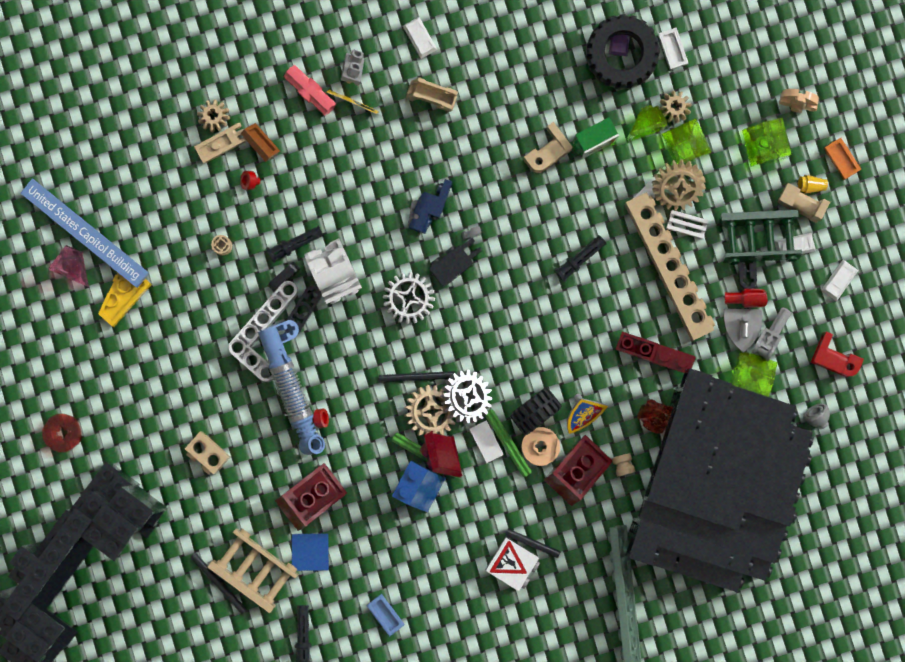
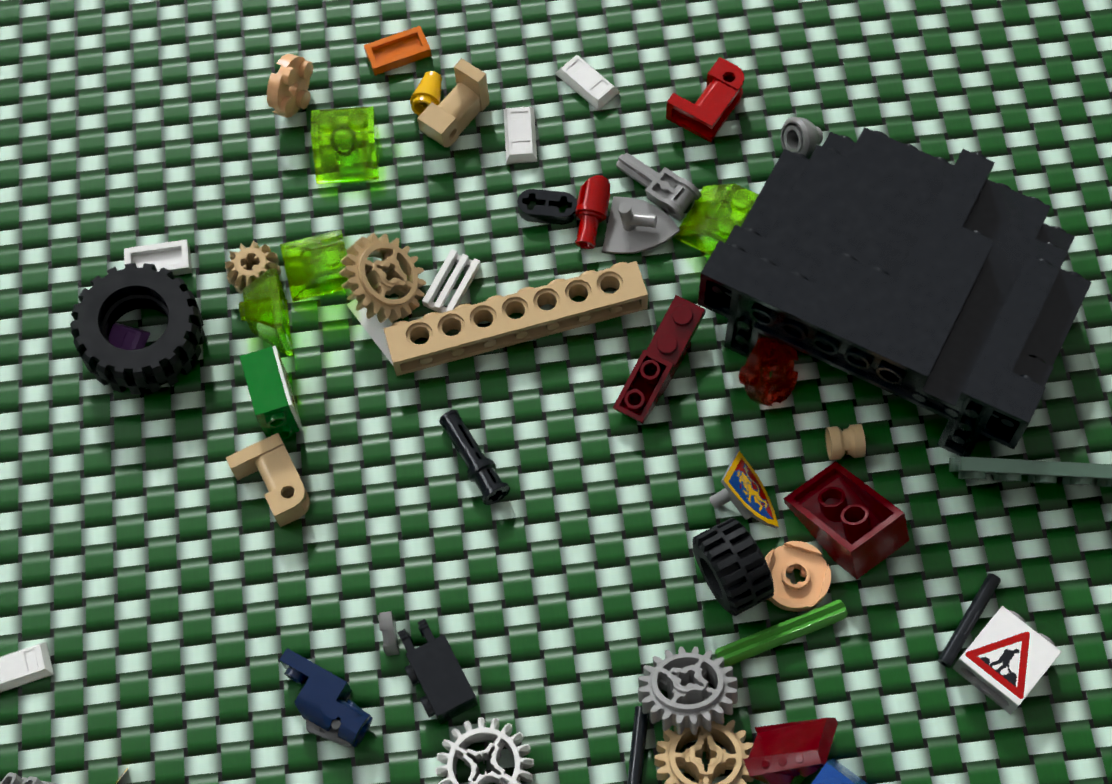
camera: 75 degrees left, 20 degrees down
tan piece [405,77,458,112] -> none
white tile [470,420,504,463] -> none
dark green fence [719,210,802,265] -> none

